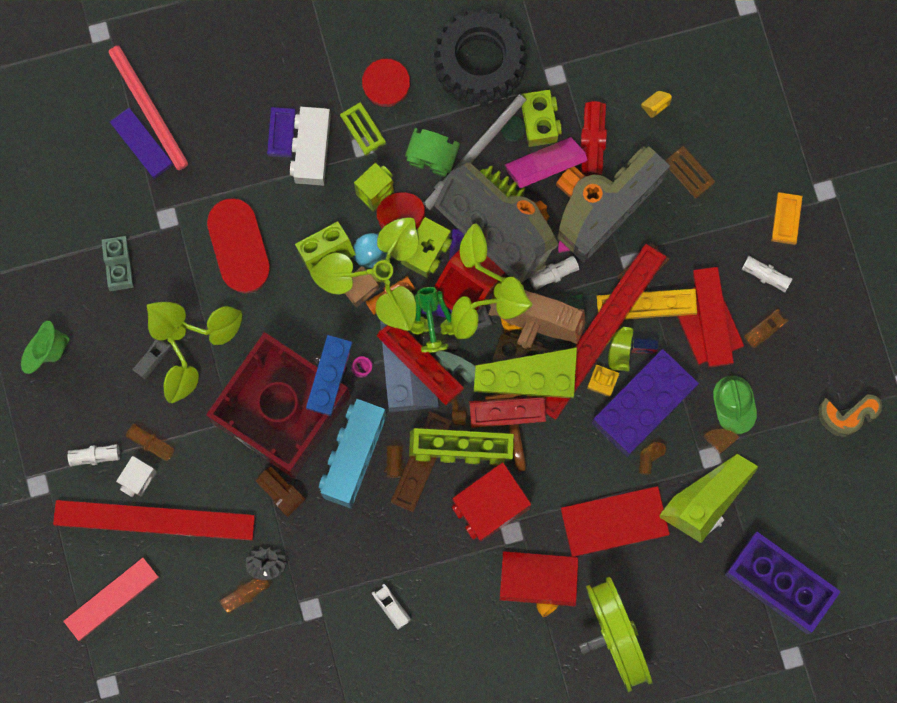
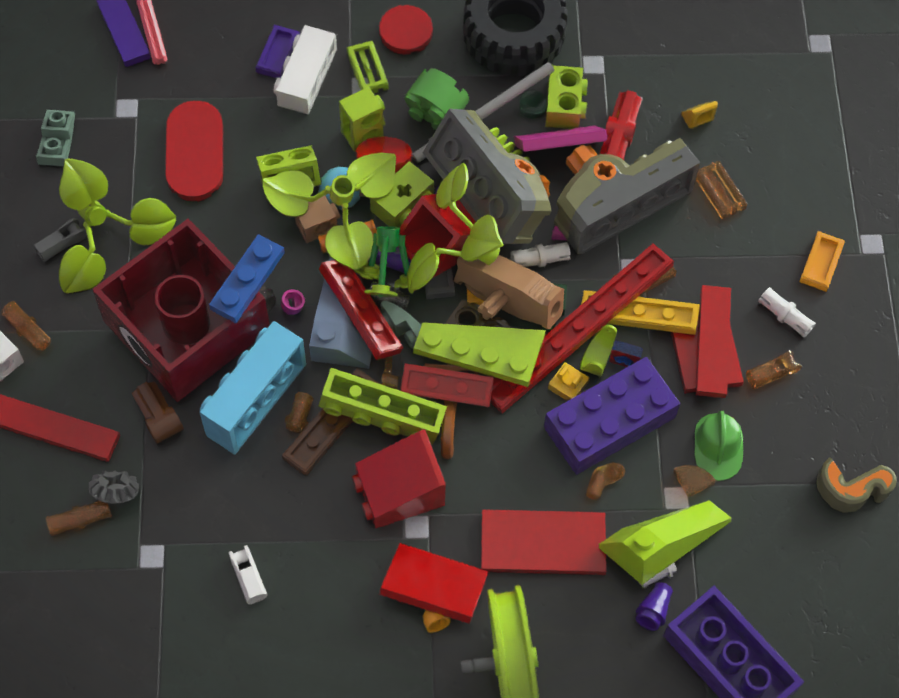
camera: 10 degrees right, 15 degrees down
none -> dark purple cone [635,582,673,631]

